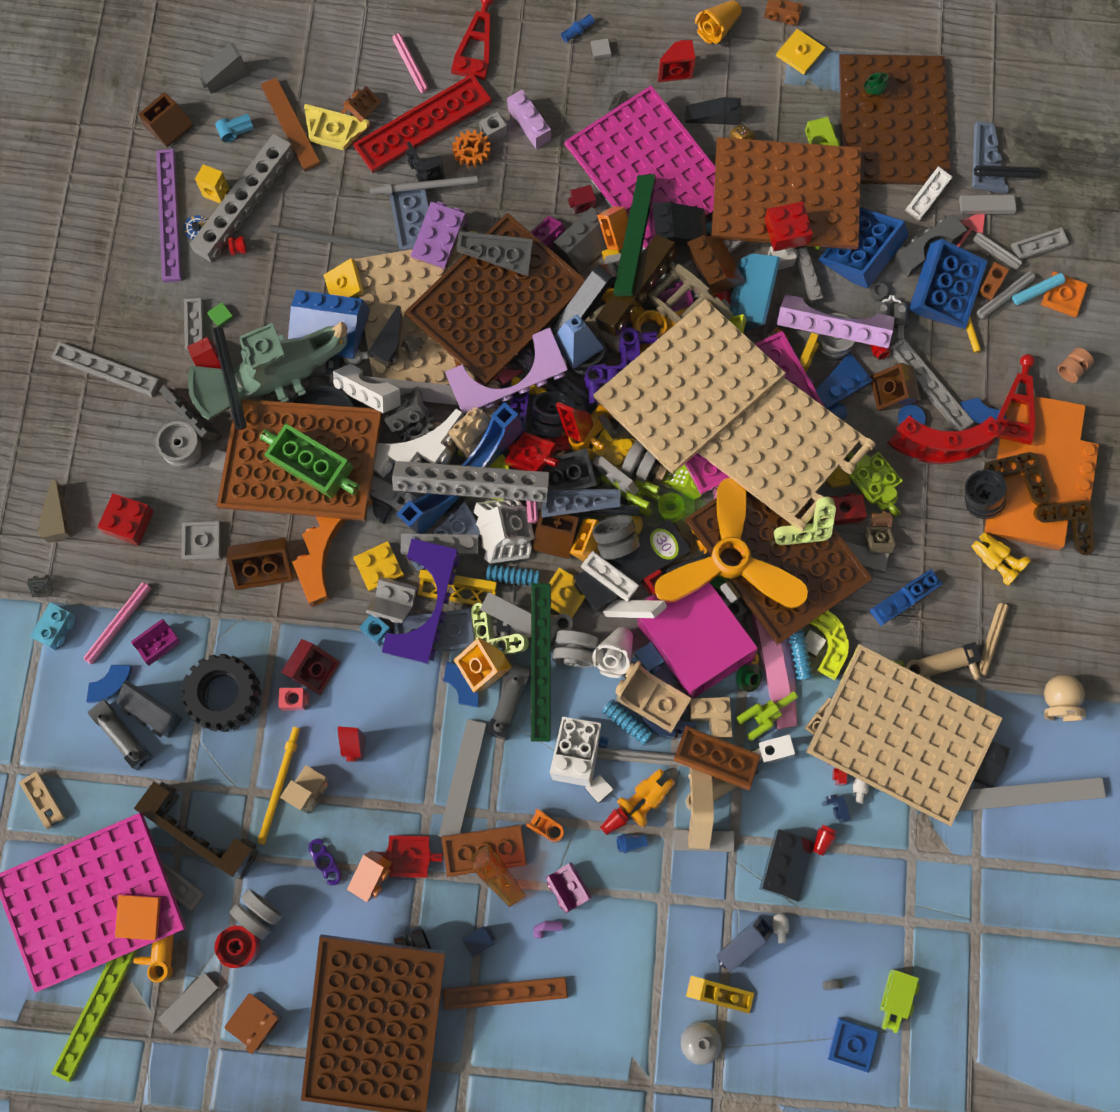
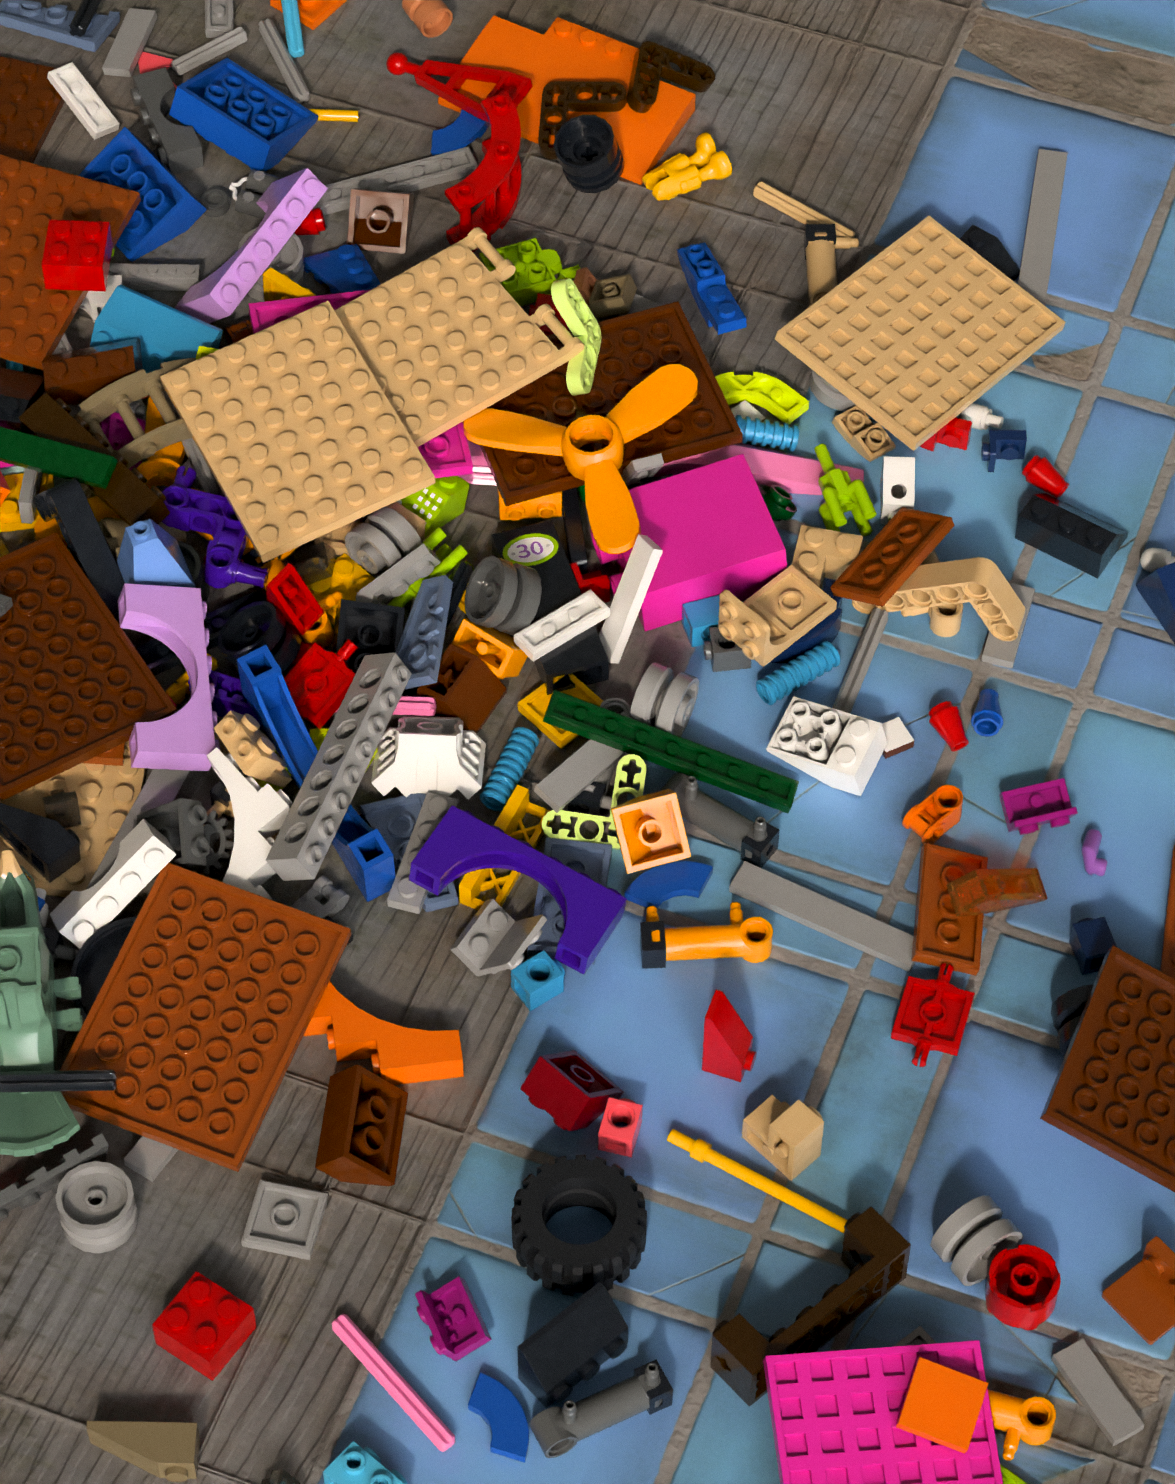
camera: 75 degrees left, 20 degrees down
bright green brick [260,423,360,499] -> none
dark purple piece [308,838,342,886] -> none
brick [347,850,392,902] -> none
yellow plate [353,541,404,592] -> none
white cone [592,627,633,678] -> none
light orange piece [617,769,675,828] -> none
clear neon green wheel [658,492,685,522] -> none
blue piece [897,405,926,425] -> none
dark orange leg [978,262,1009,300] -> none
tan tile [1044,674,1086,722] -> none
none -> light orange piece [640,902,773,969]

